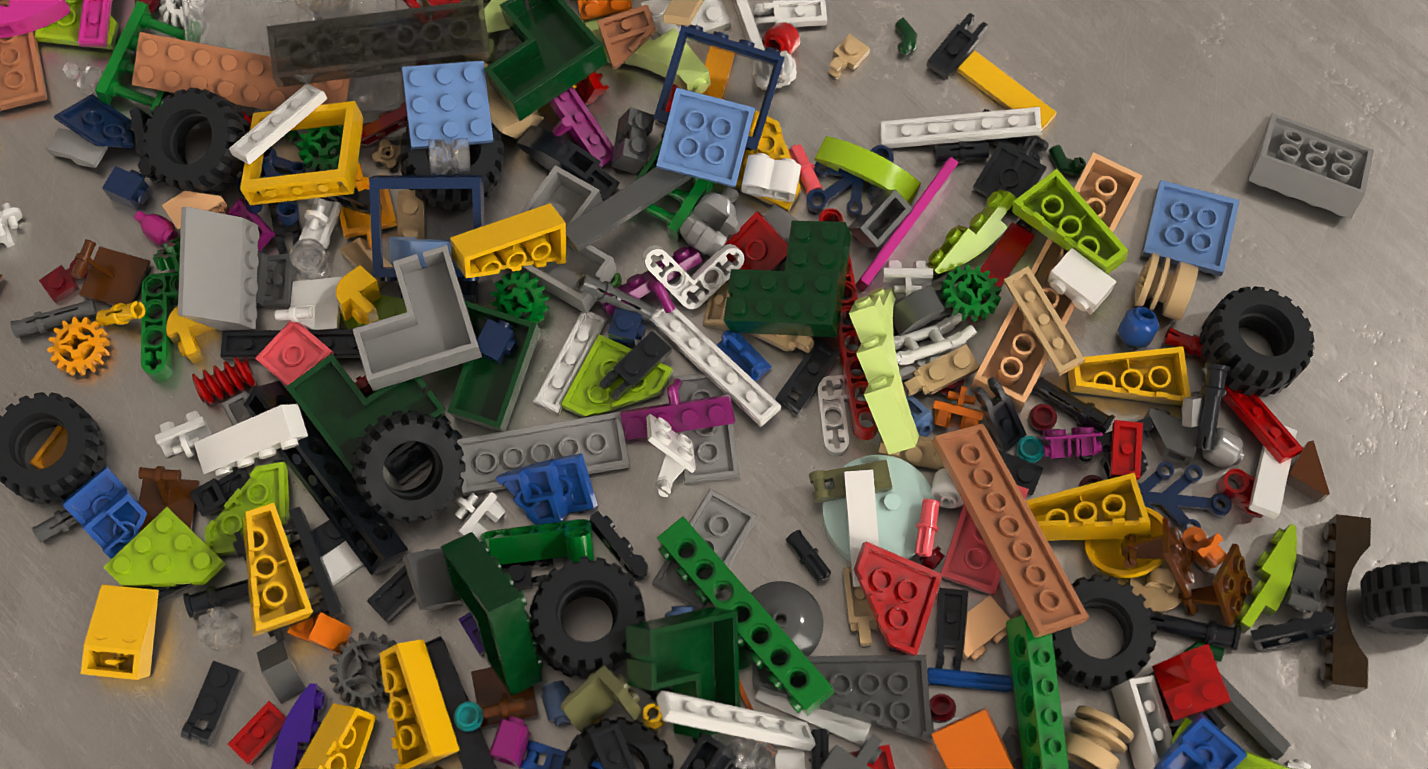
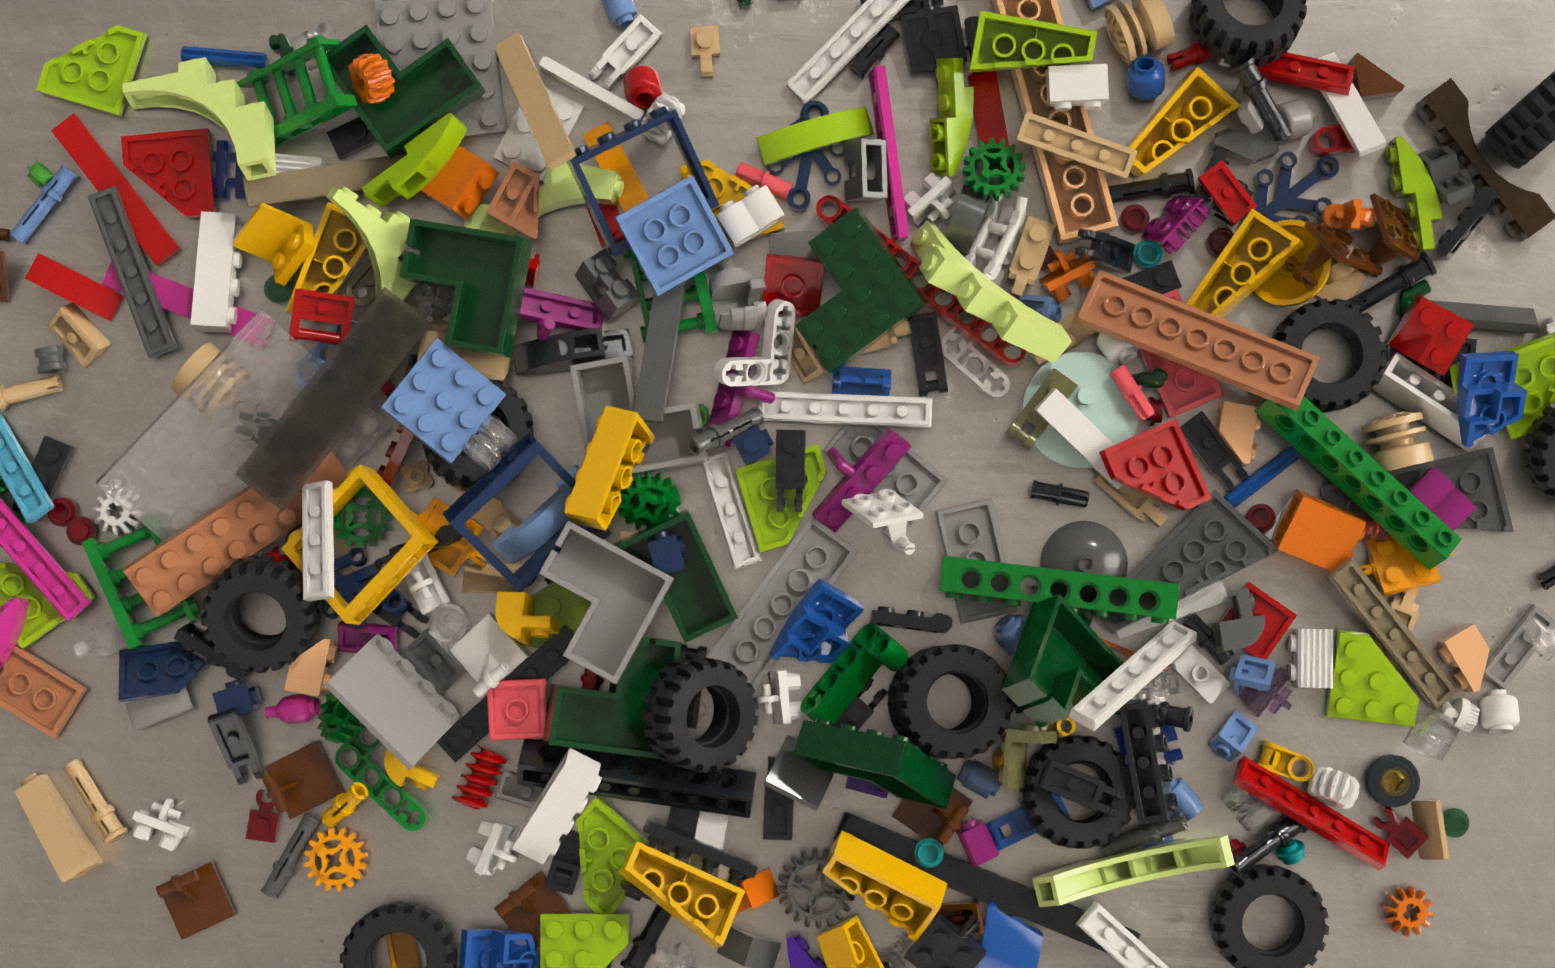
camera: 40 degrees left, 15 degrees up
none -> black hinge [208,707,264,785]
none -> dark green arm [1132,368,1168,389]

